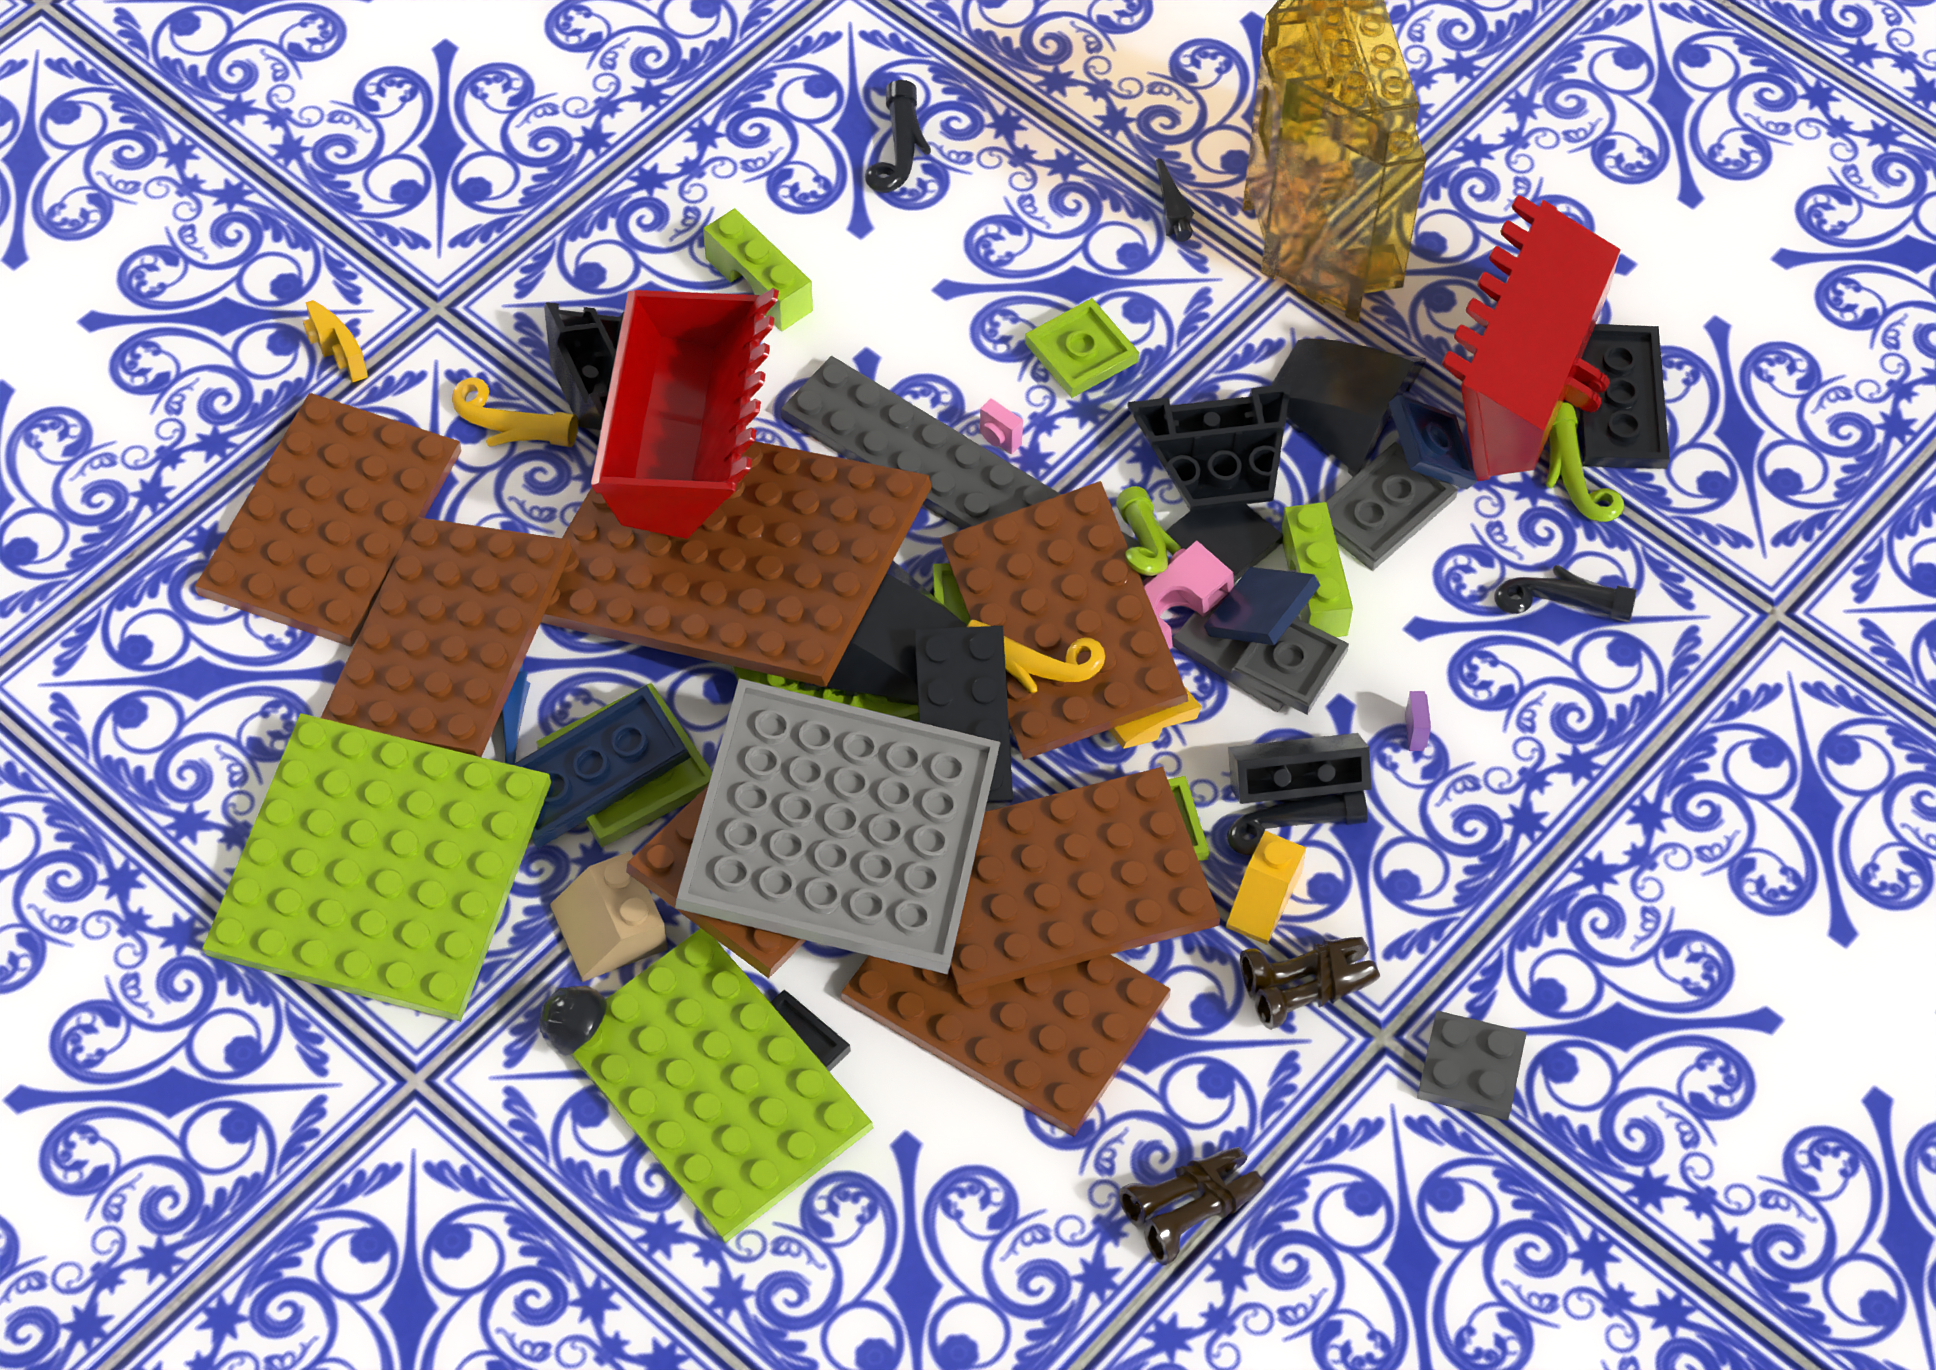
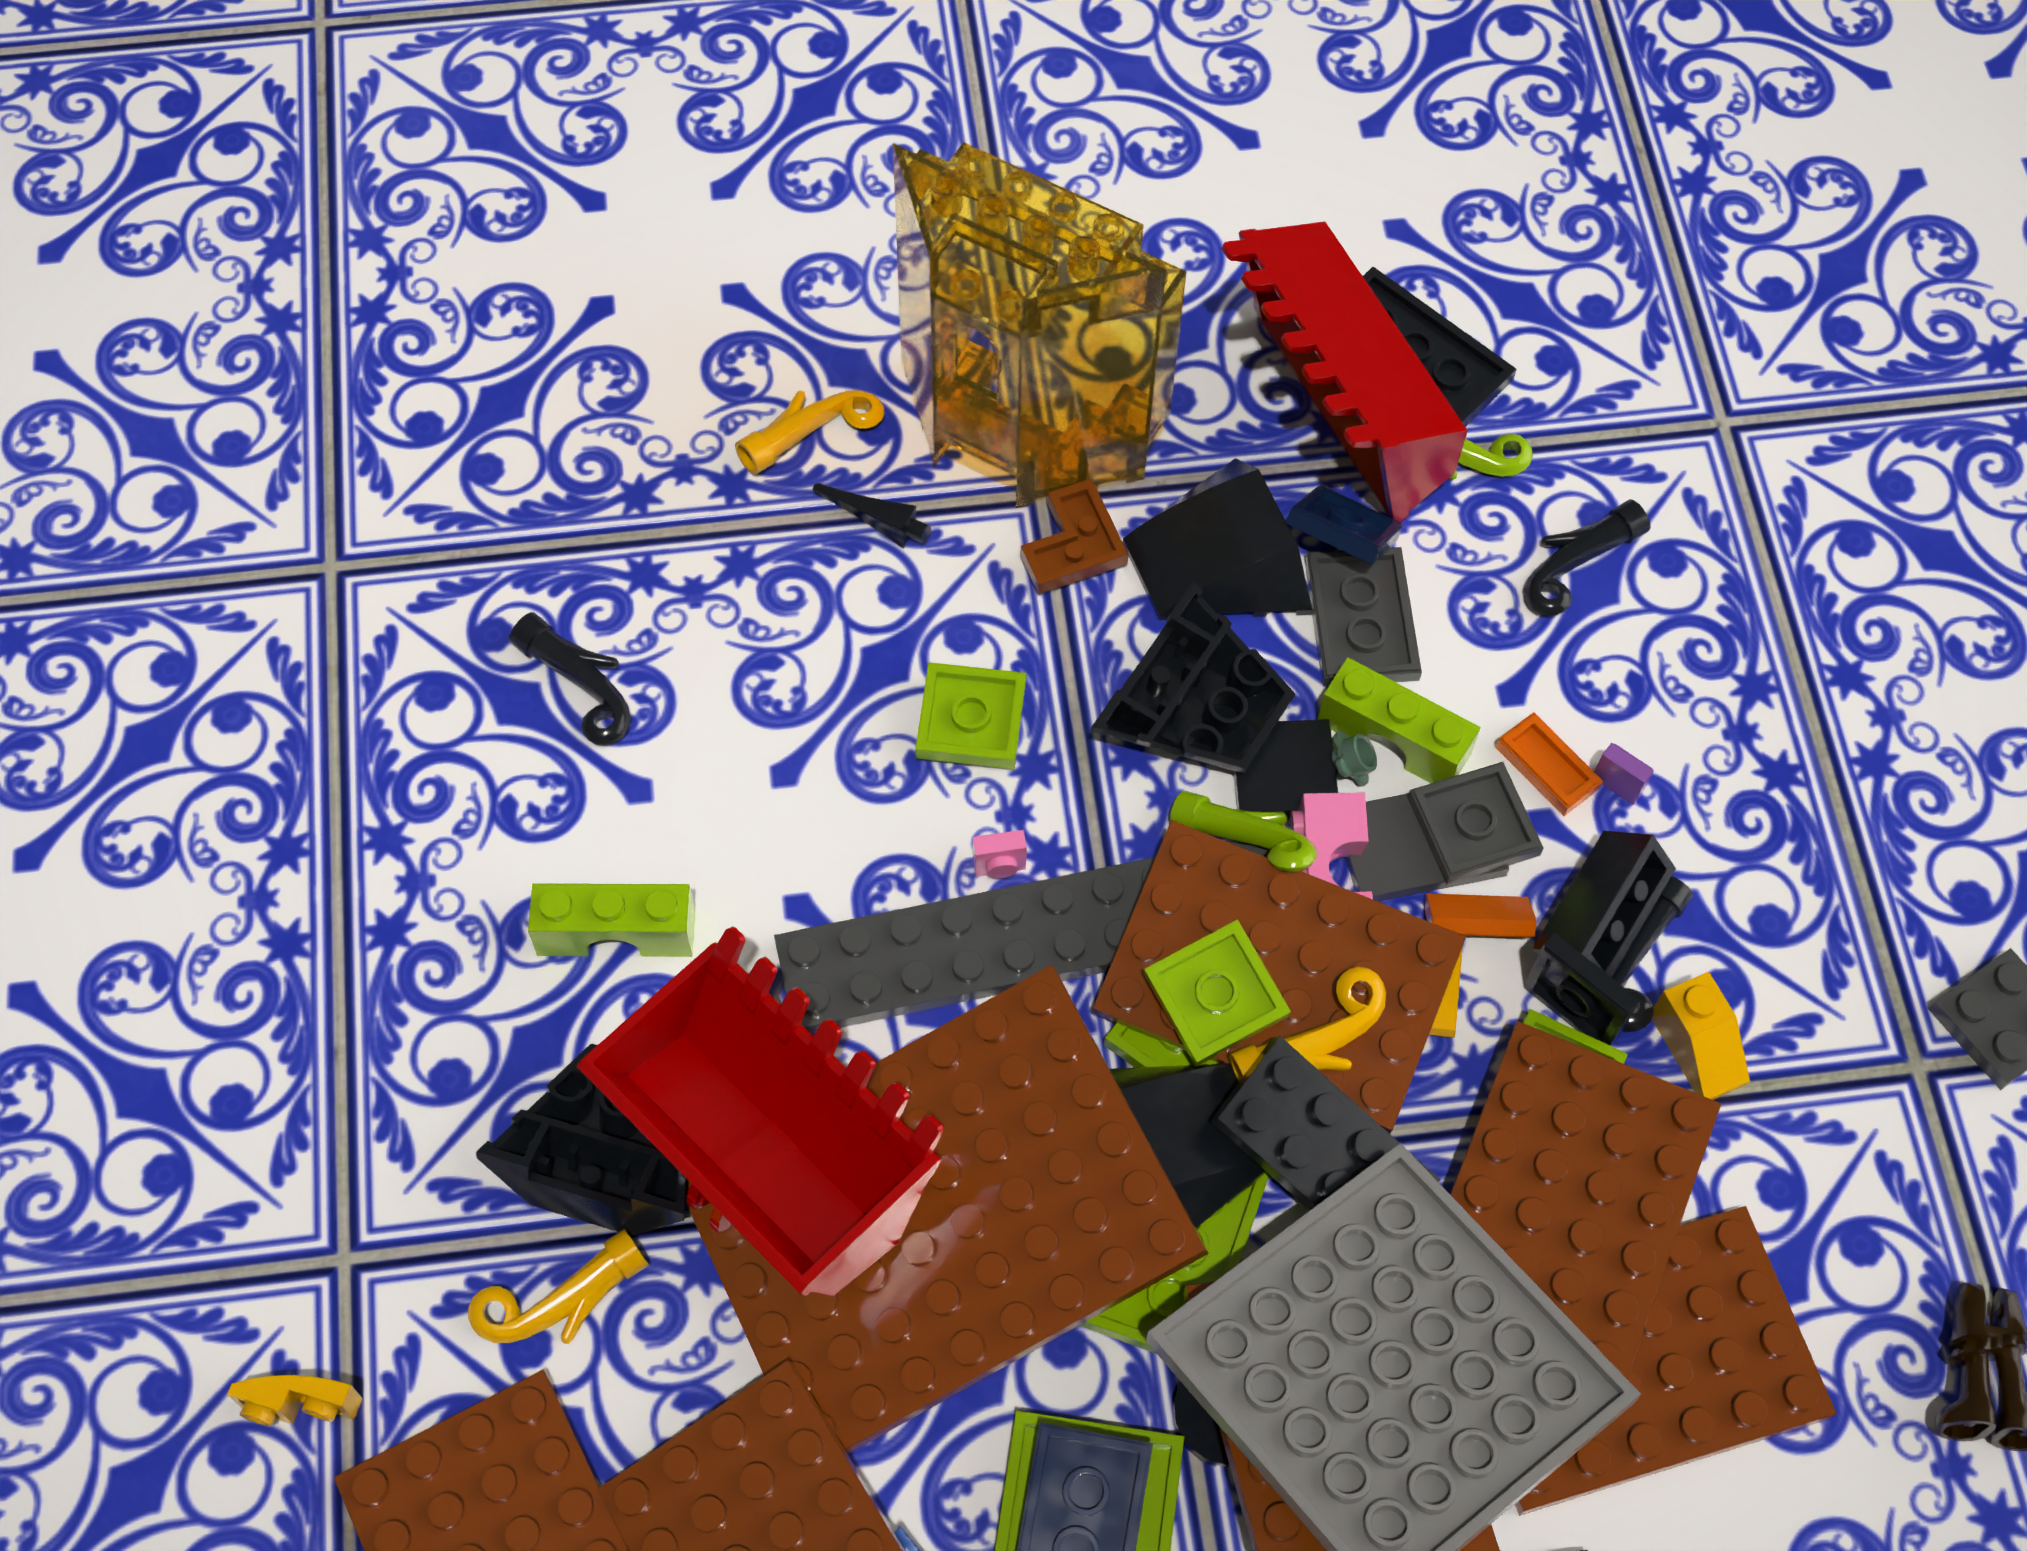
camera: 50 degrees left, 5 degrees up
dark blue tile [1204,567,1320,645] -> none
dark brown piece [1240,937,1380,1030] -> none
none -> yellow plant [735,390,884,475]
none -> dark orange plate [1020,478,1129,594]
none -> lime plate [1143,919,1291,1066]
none -> sand green plate [1332,731,1377,786]
none -> orange tile [1424,893,1537,938]
none -> orange tile [1495,712,1603,816]
none -> black tile [1524,933,1640,1046]

